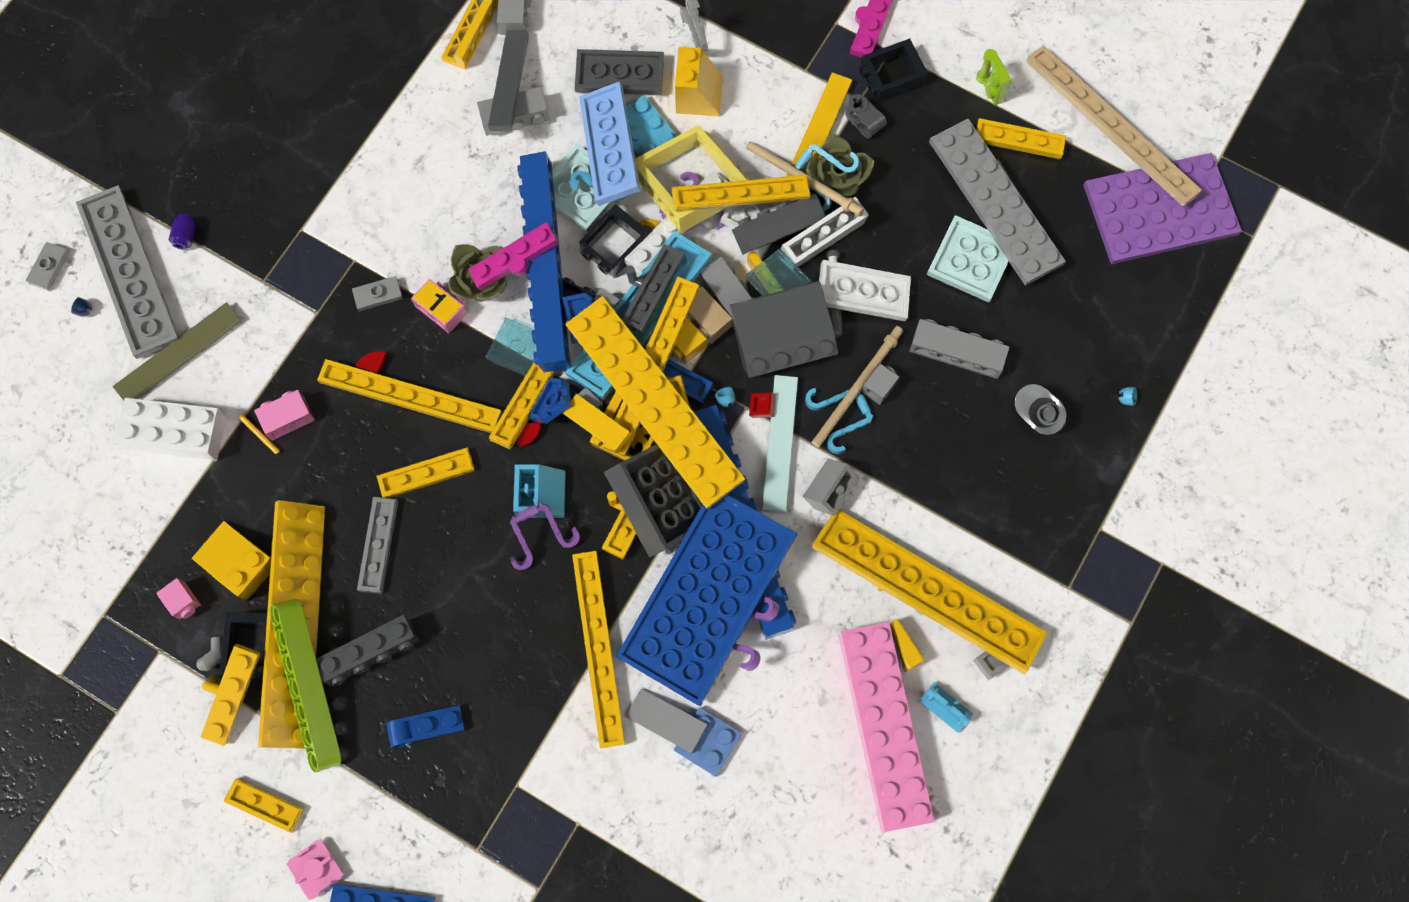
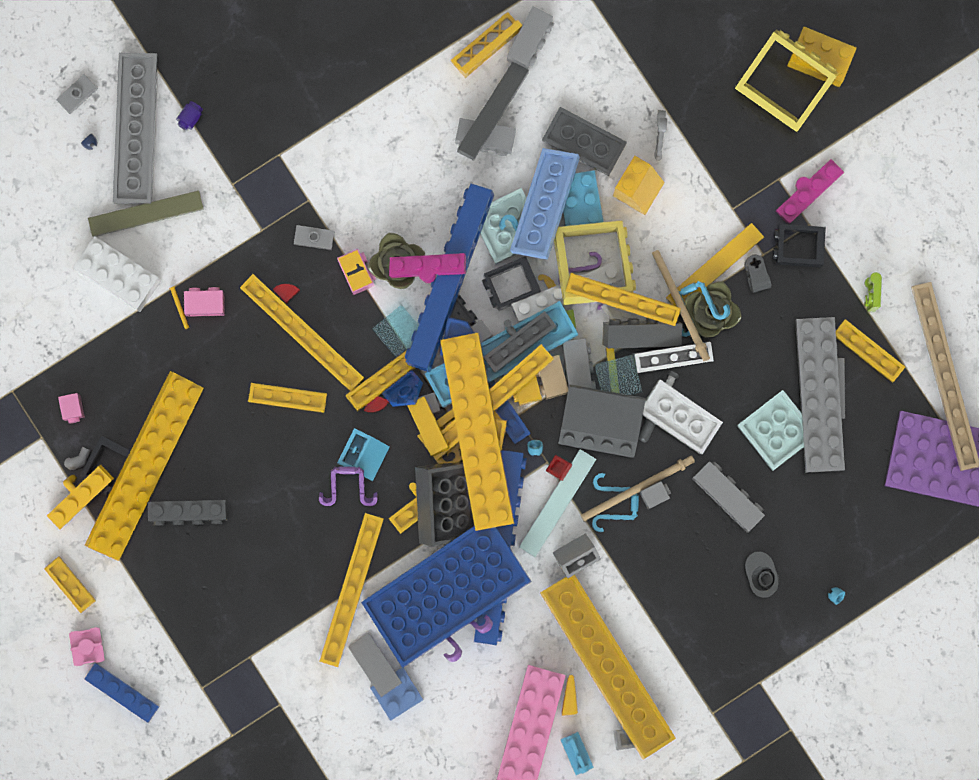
camera: 25 degrees right, 10 degrees up
yellow slope [192,521,271,601] -> none
lime beam [270,599,341,773] -> none
light grey tile [357,497,398,594] -> none
blue plate [386,705,465,748] -> none

